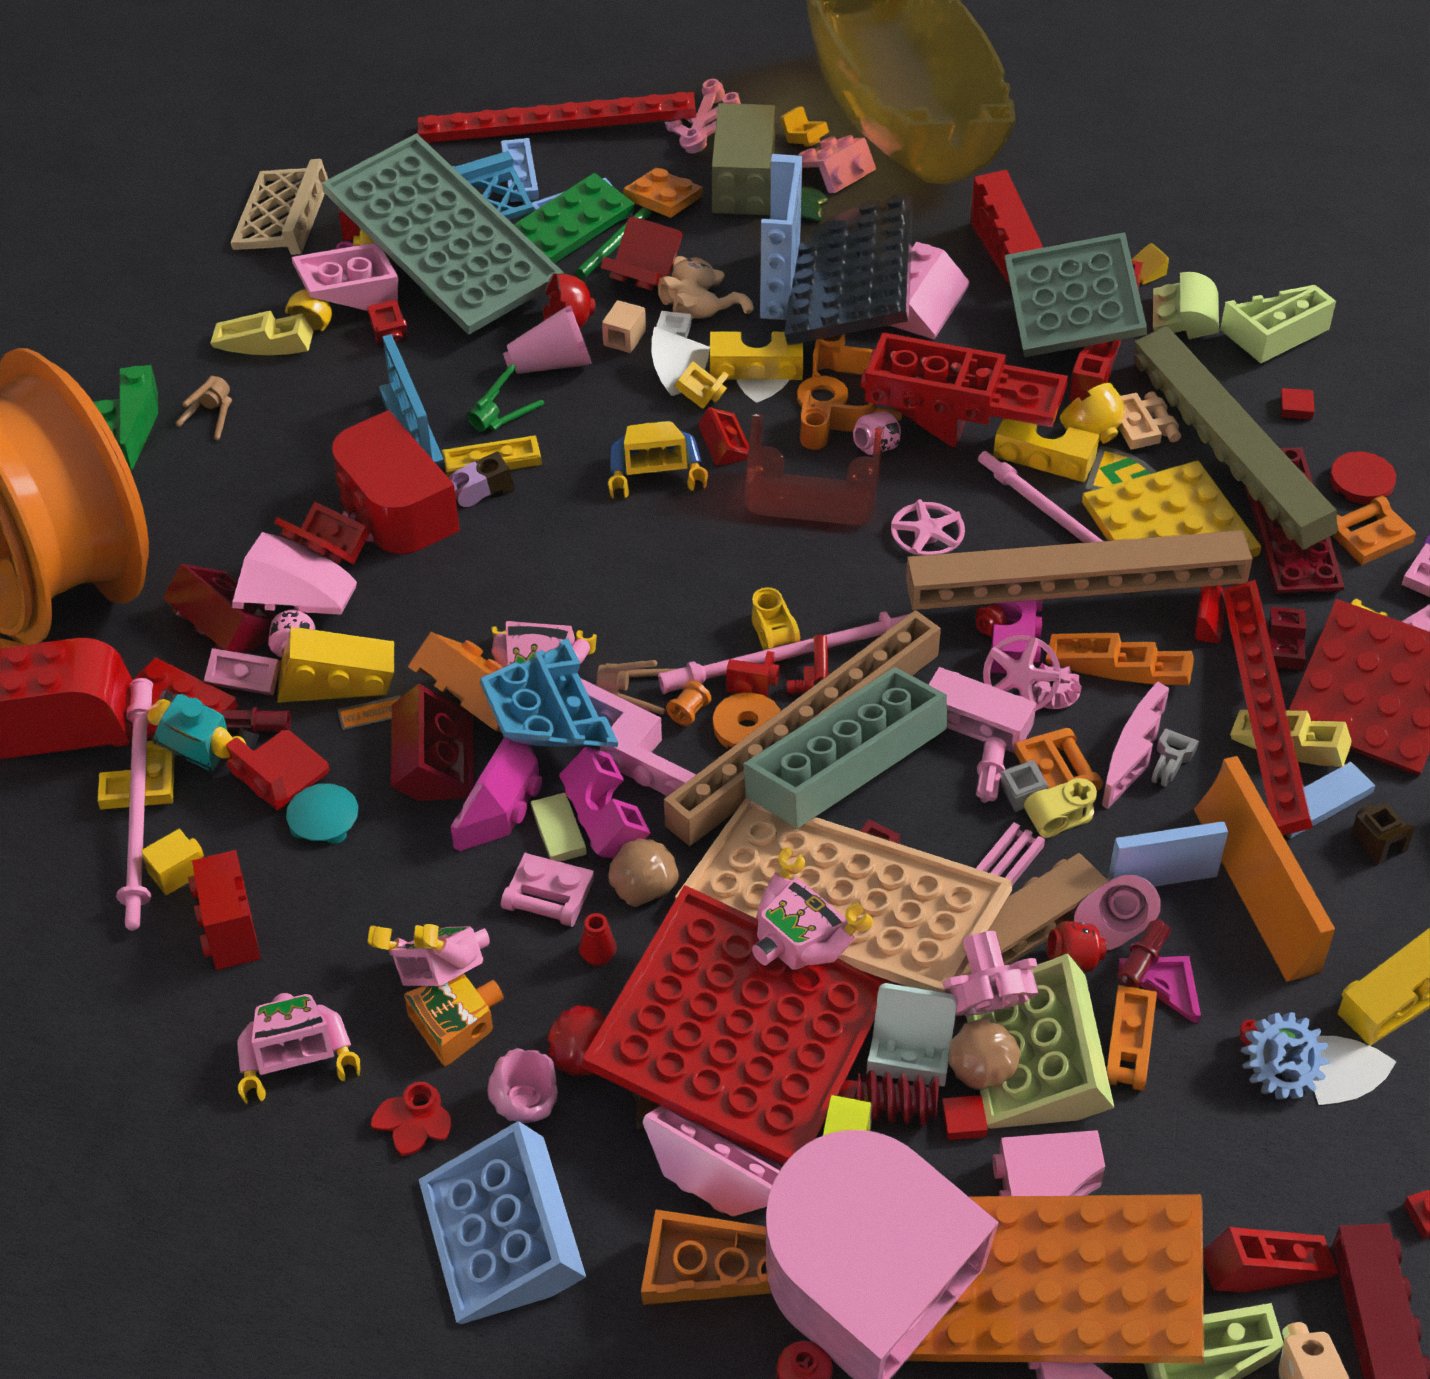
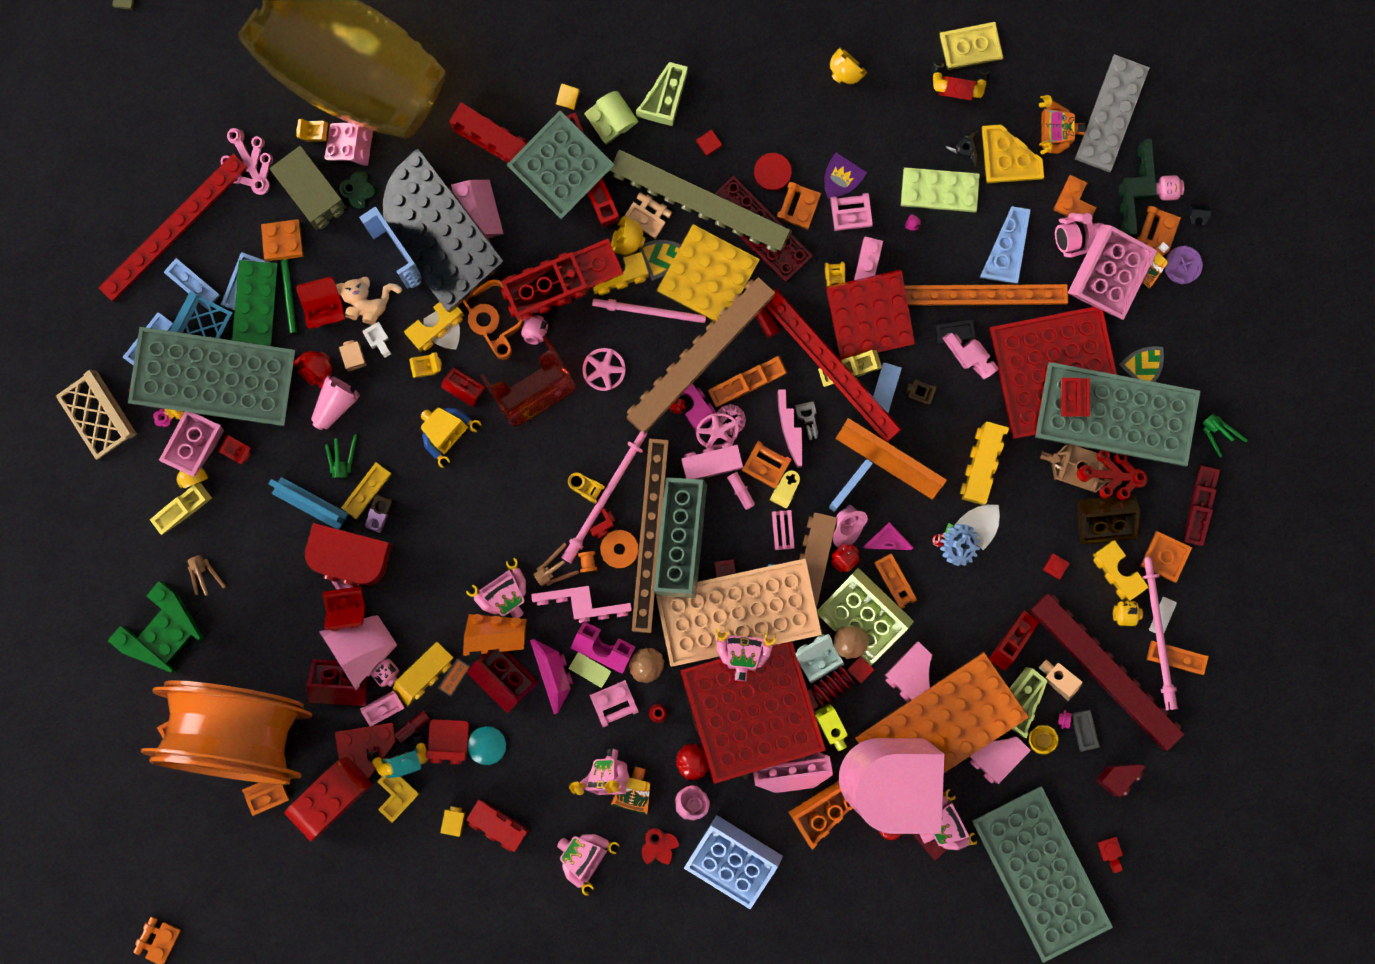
camera: 45 degrees left, 35 degrees up
bright pink bar [116,678,153,931] -> none
dark azure wedge [480,638,618,747] -> none
white sticker [651,327,710,396] -> none
red hose [787,635,828,694] -> none
bright pink piece [943,931,1038,1017] -> none
light grey slope [1001,760,1049,812] -> none
dark red axle [1117,919,1170,988] -> none
dark red slope [1268,606,1306,670] -> none

